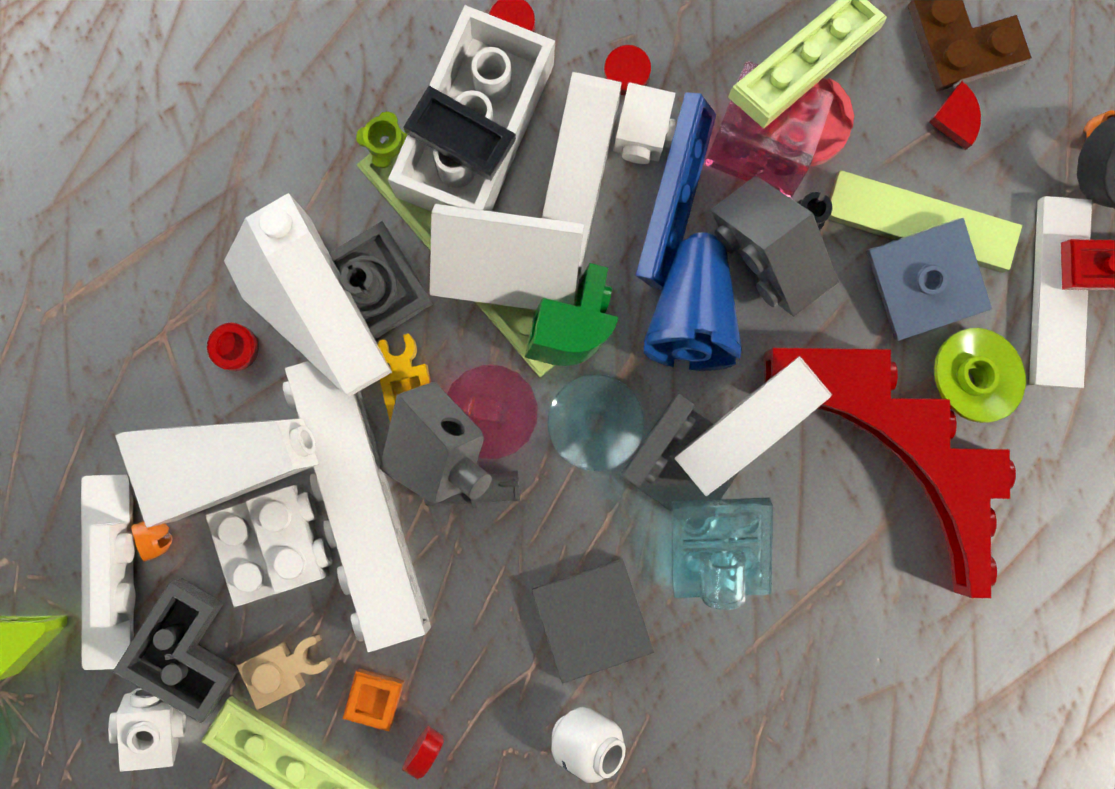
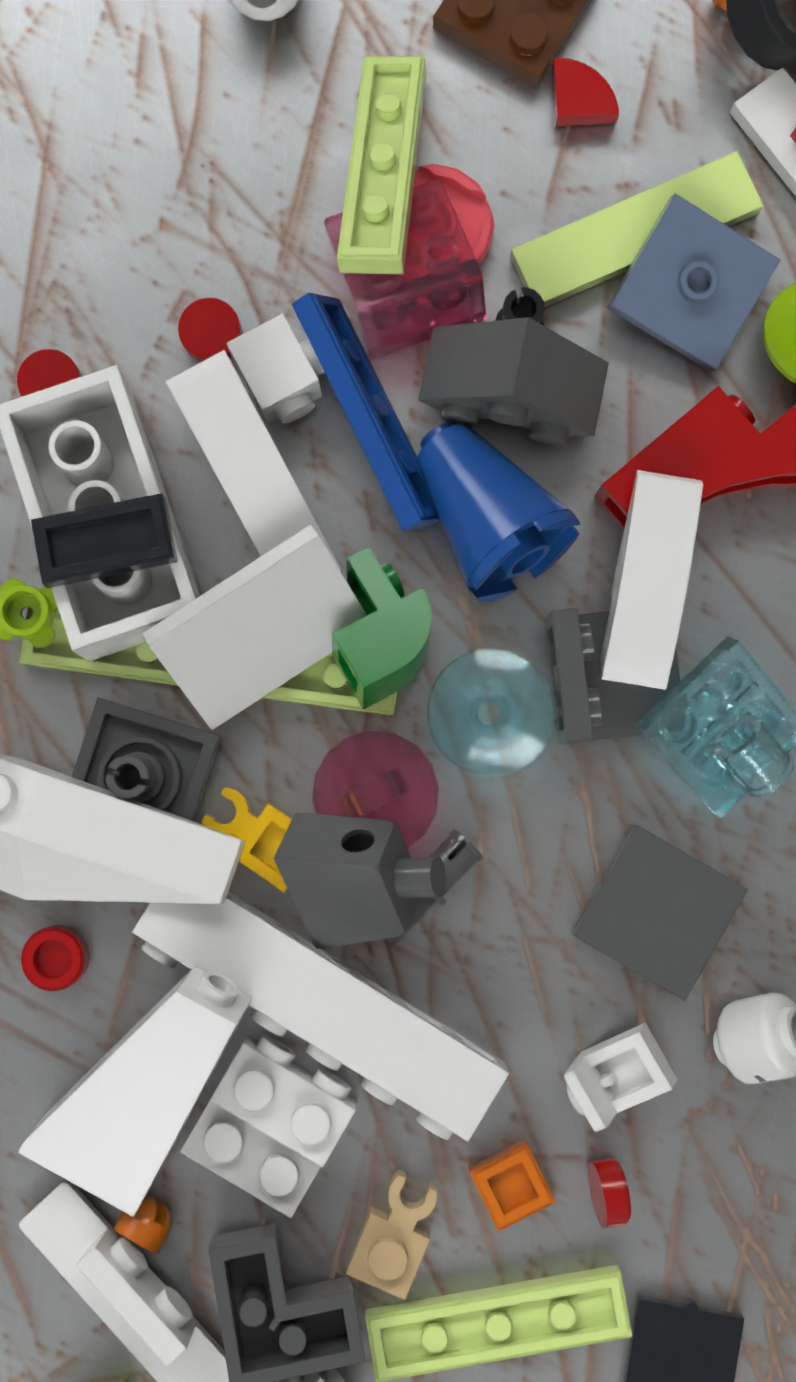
camera: 45 degrees left, 0 degrees up
none -> white bracket [564,1023,678,1132]

